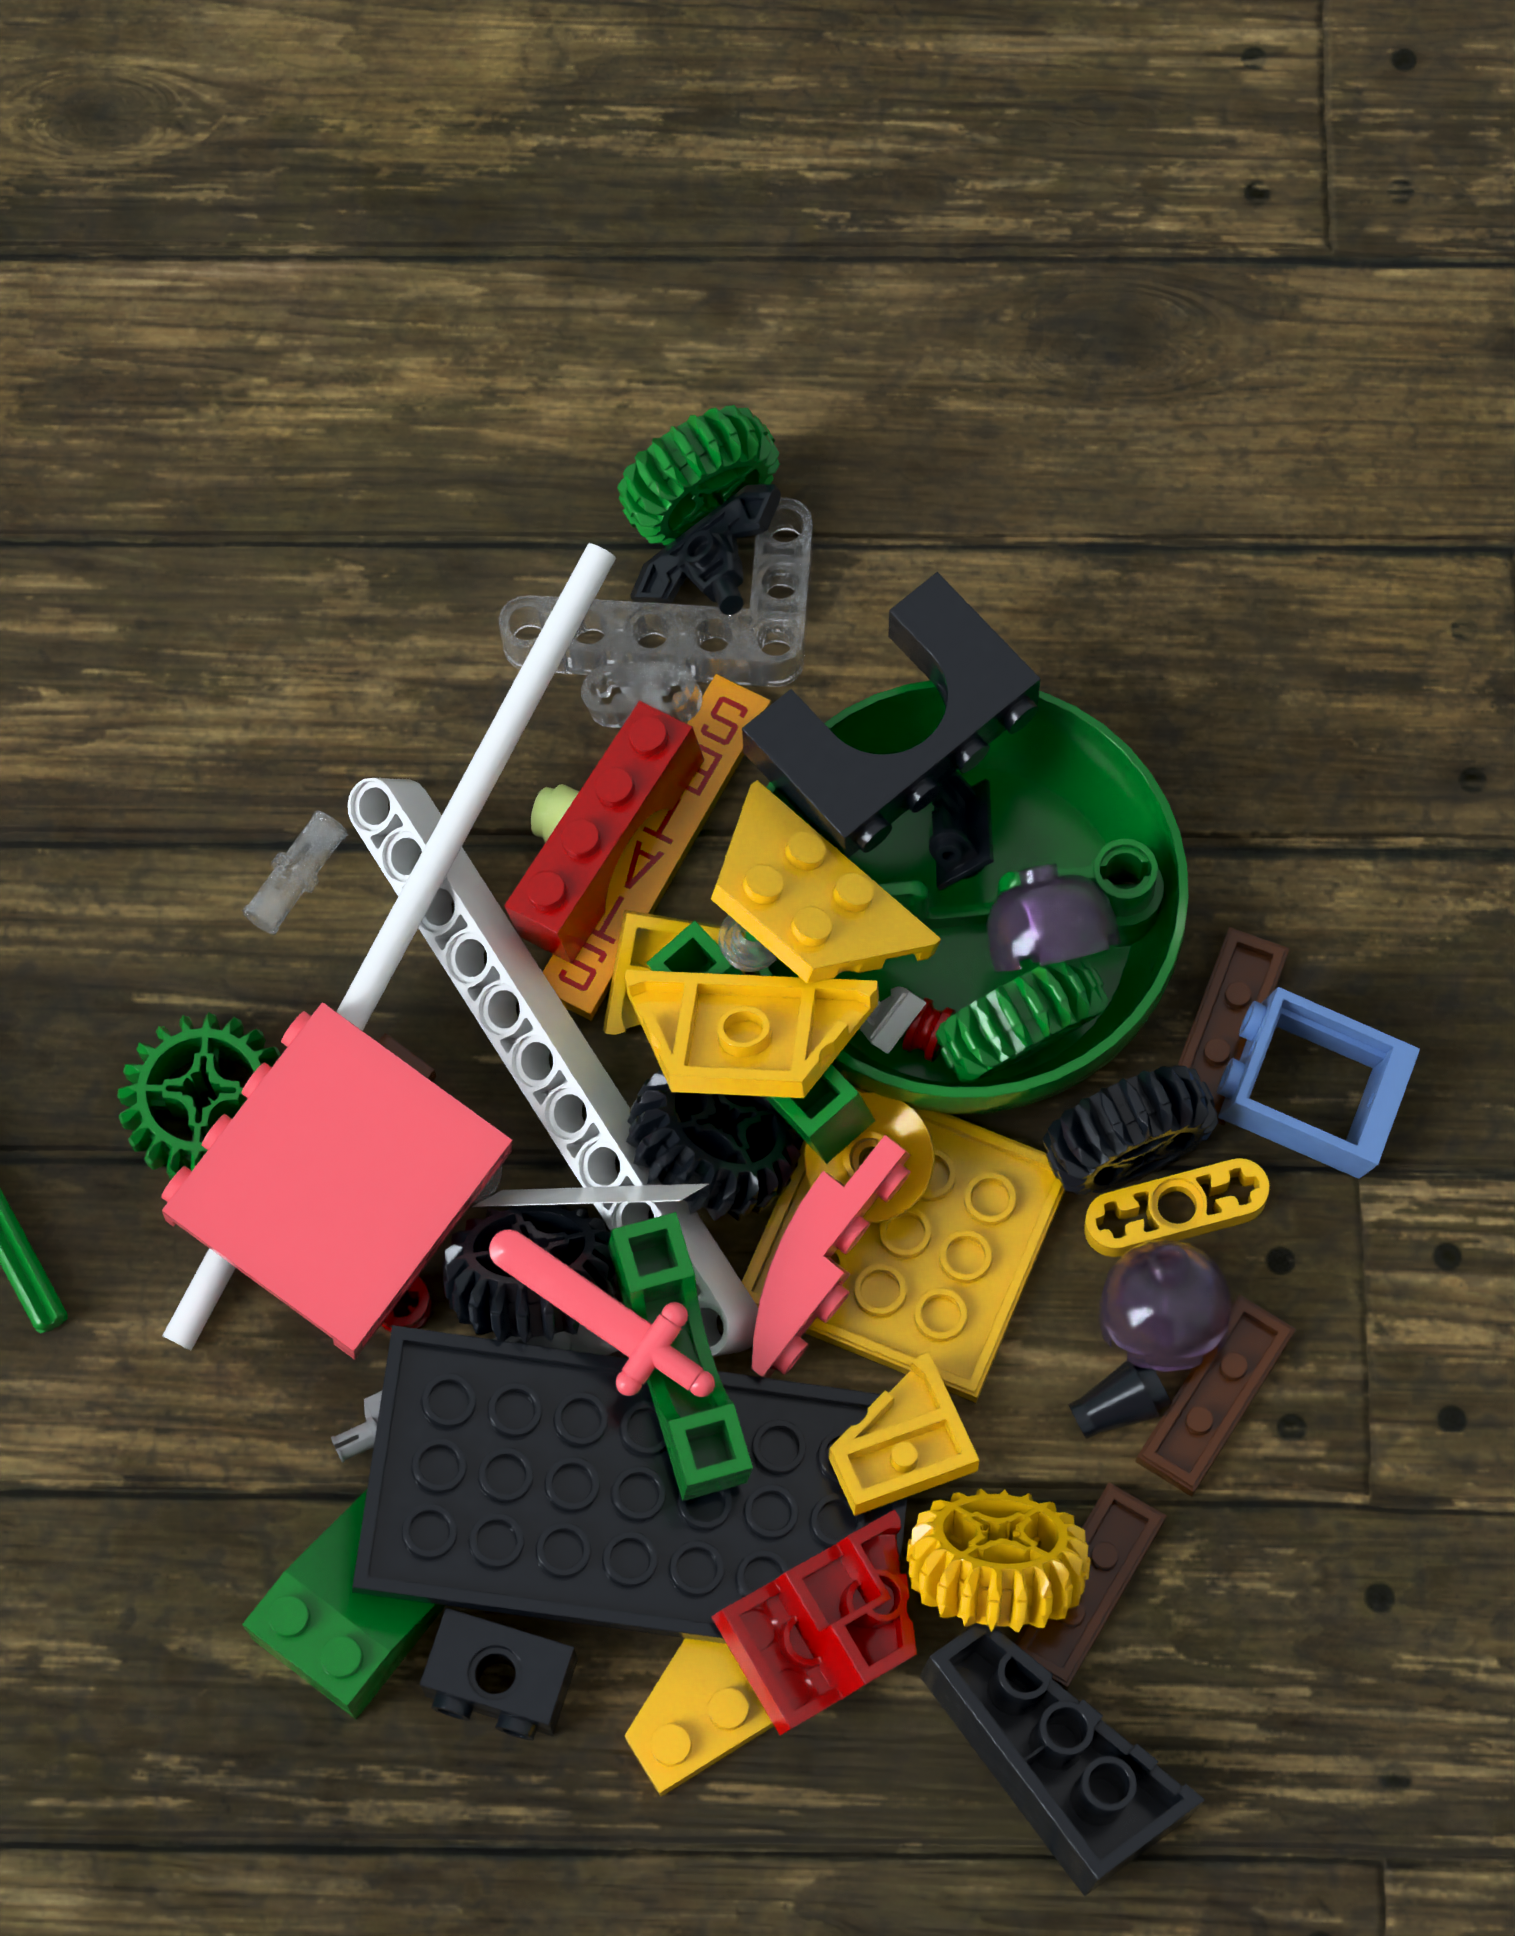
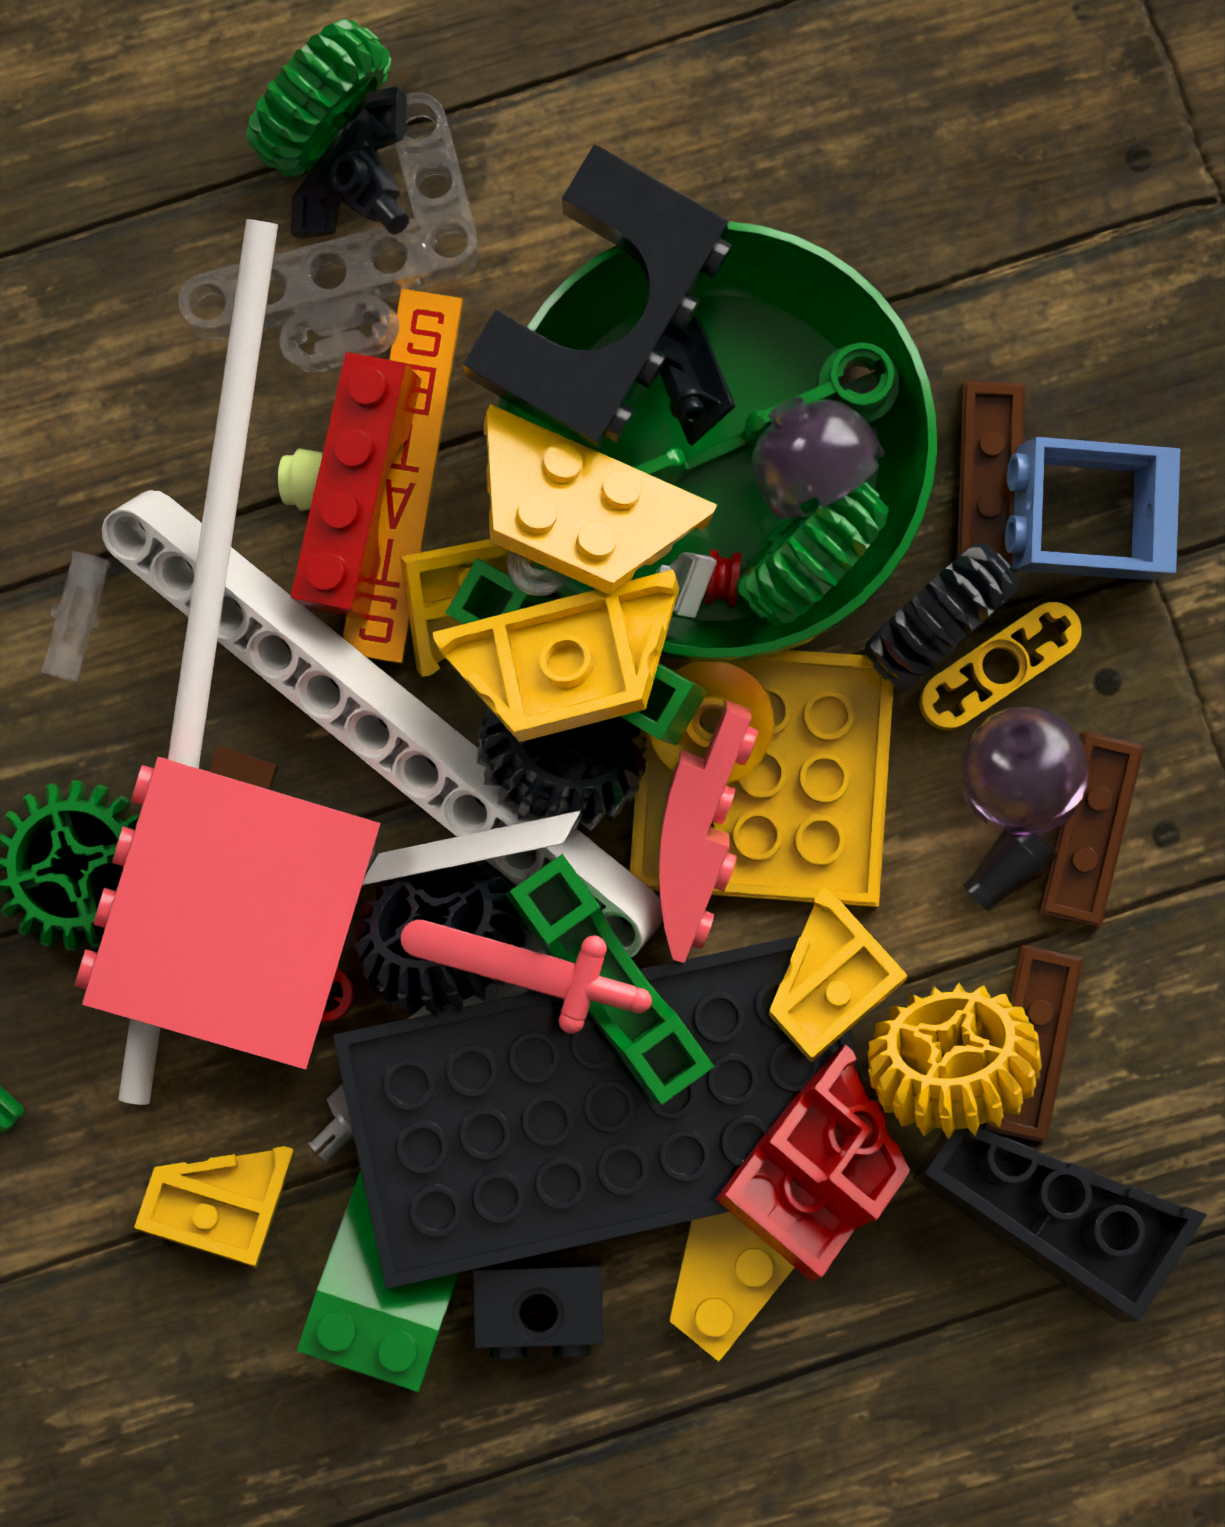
camera: 20 degrees left, 15 degrees up
none -> yellow wing [134,1146,295,1268]

